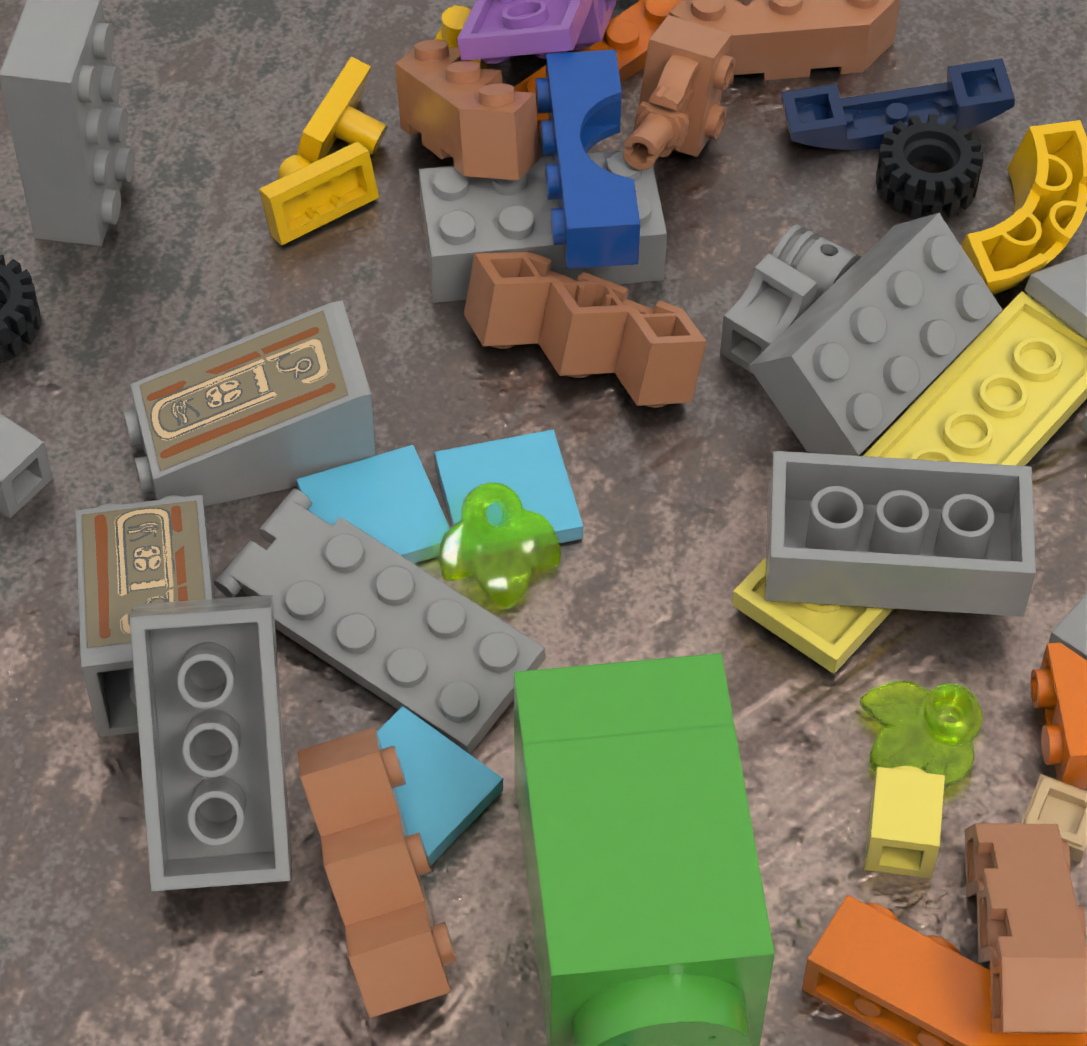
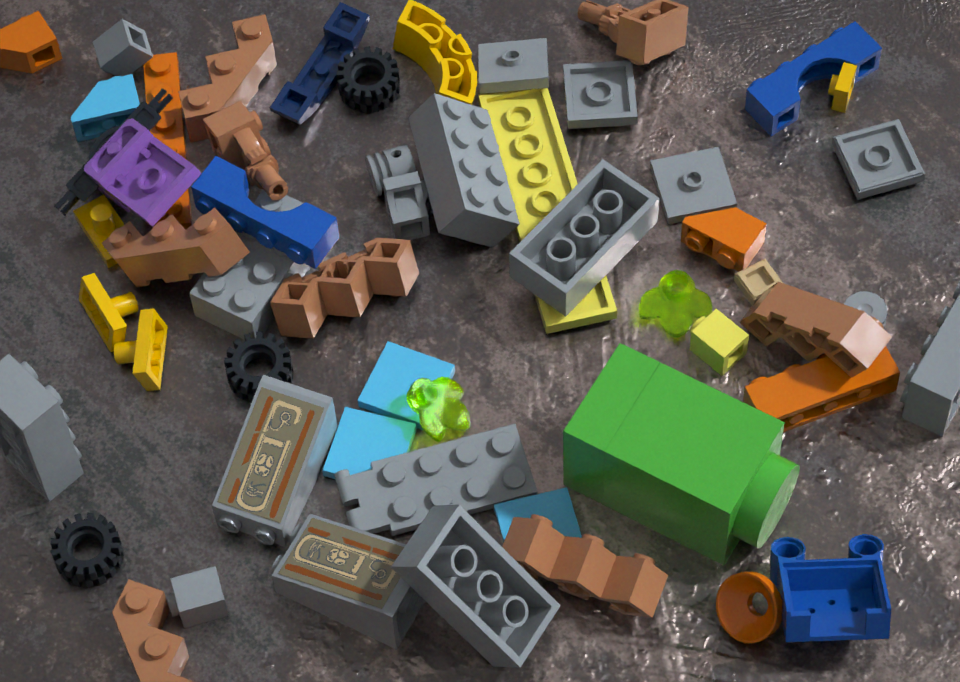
camera: 50 degrees left, 5 degrees up
none -> black tyre [224,332,293,403]

